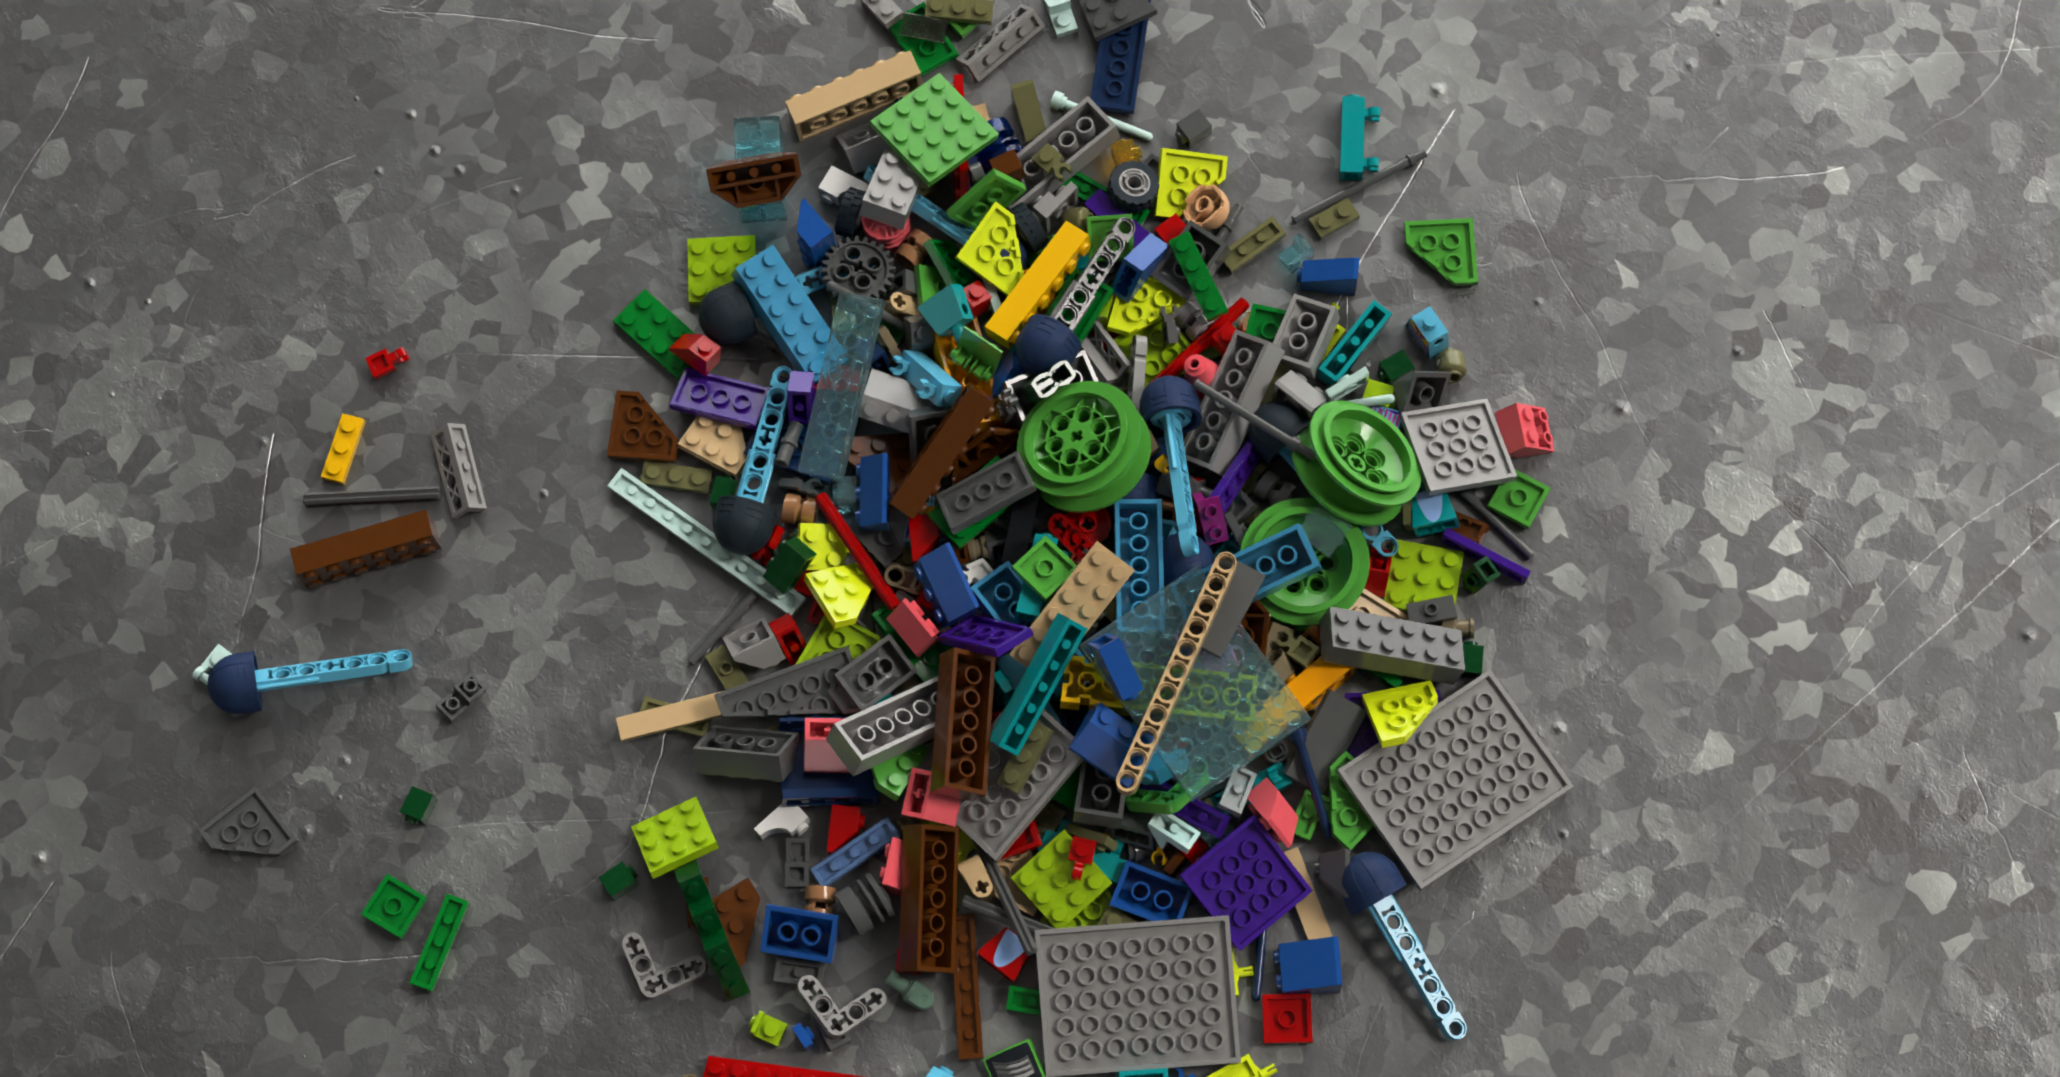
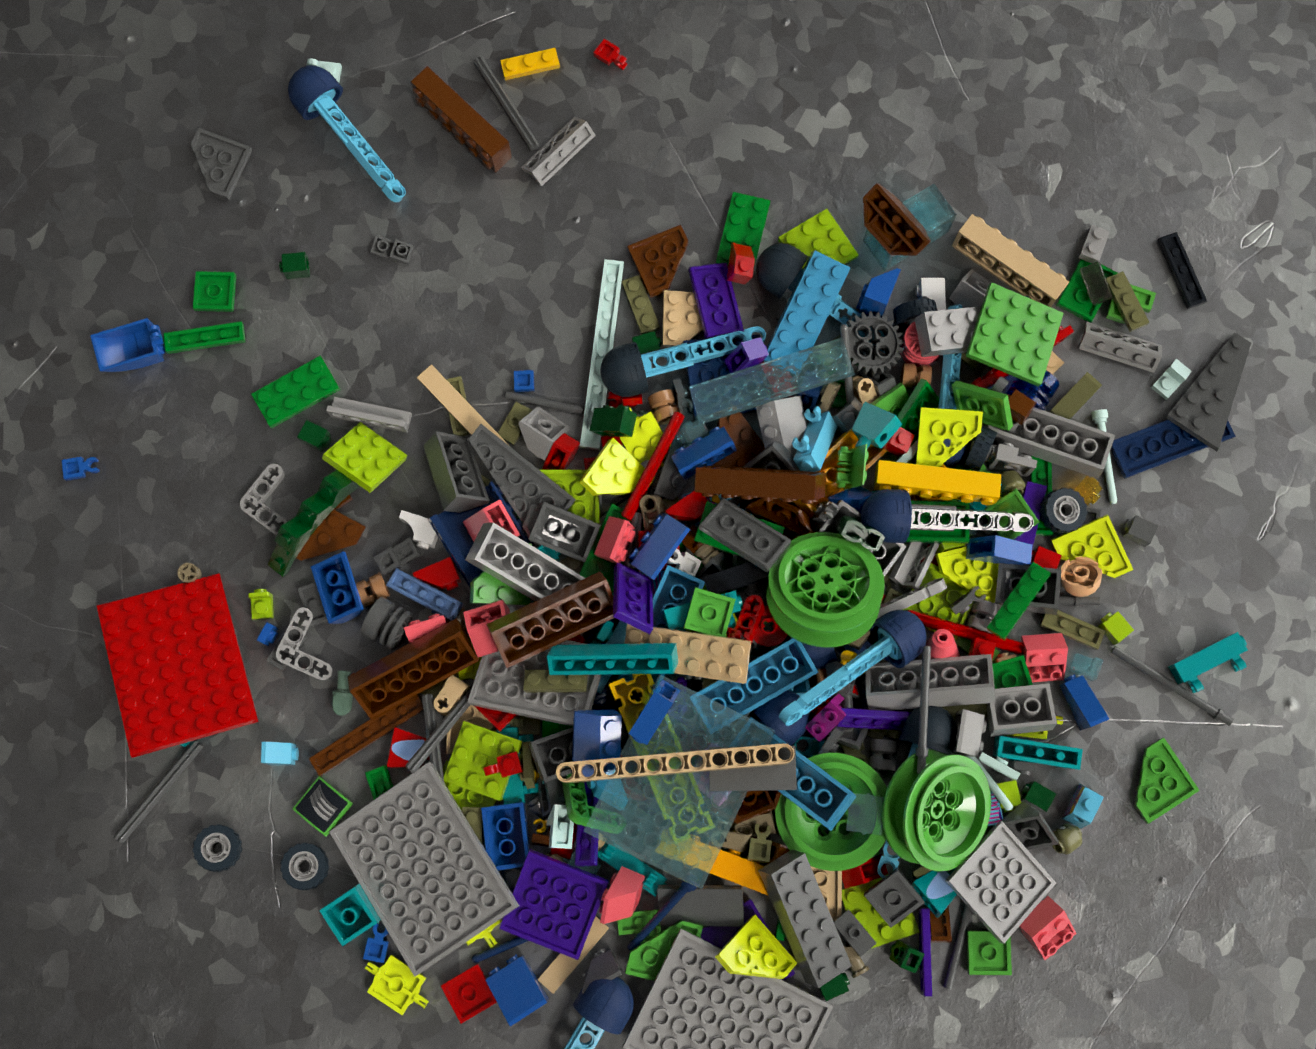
camera: 55 degrees right, 5 degrees up
dark grey pin [774,421,804,468] -> none
olive plate [1031,143,1073,182] -> none
light grey plate [1217,764,1257,818] -> none
olive plate [1309,198,1360,241] -> none
none -> blue piece [90,318,165,372]
none -> green plate [251,355,340,429]
none -> light grey fence [326,397,412,433]
none -> blue plate [514,370,535,392]
none -> dark grey plate [864,868,924,928]
none -> coral slope [1020,633,1068,682]
none -> lime brick [1098,611,1134,645]

